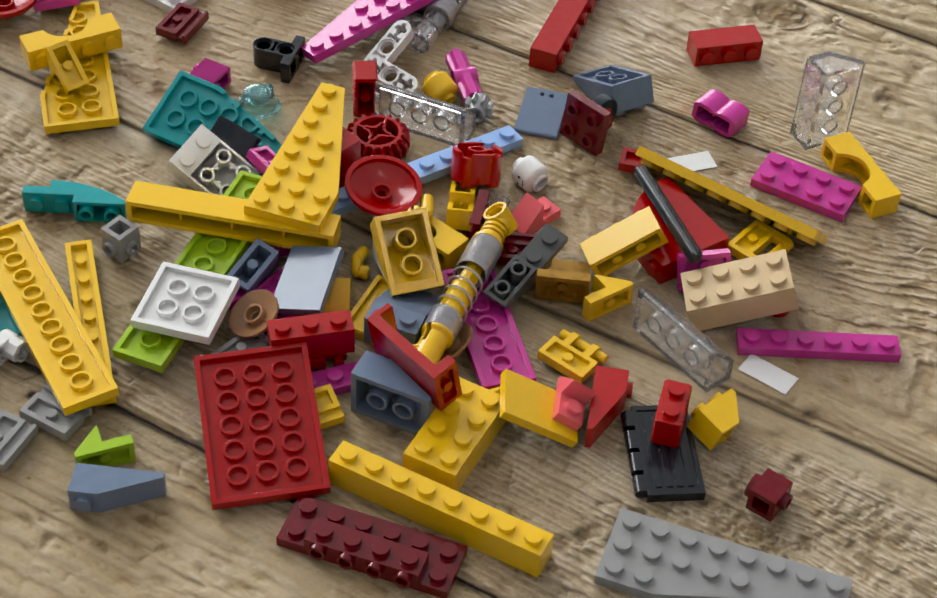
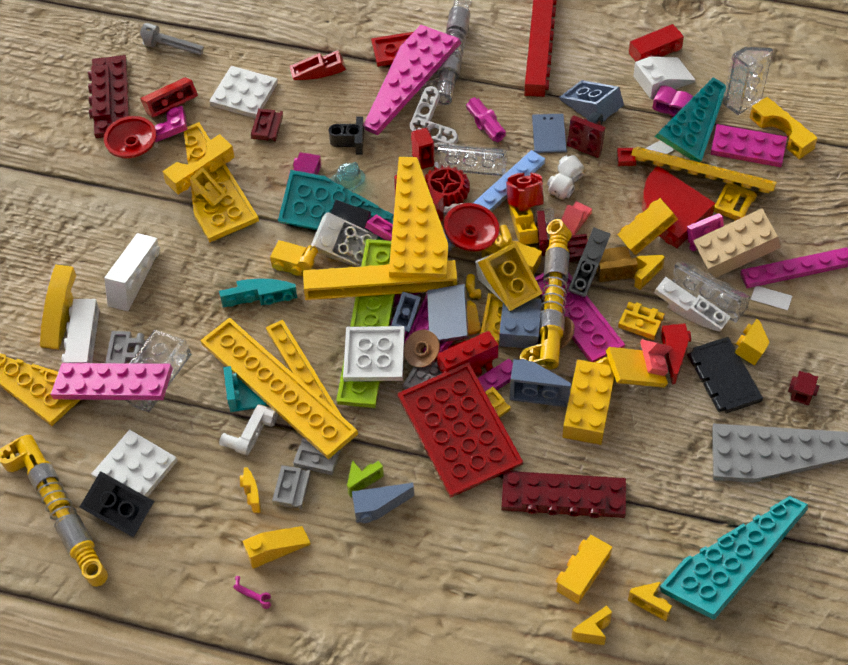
camera: 10 degrees left, 10 degrees up
light grey brick [100,215,141,263] -> none
yellow brick [328,440,554,578] -> none
red panel [367,303,462,411] -> none
yellow head [423,70,458,106] -> none
light grey gear [464,92,494,123] -> none
black axle [634,165,703,264] -> none
red brick [651,379,692,448] -> none
none -> yellow hinge [270,240,318,276]
none -> white head [558,155,584,182]
none -> white slope [633,57,695,99]
none -> teal wing [654,77,727,162]
none -> white slope [654,276,731,331]

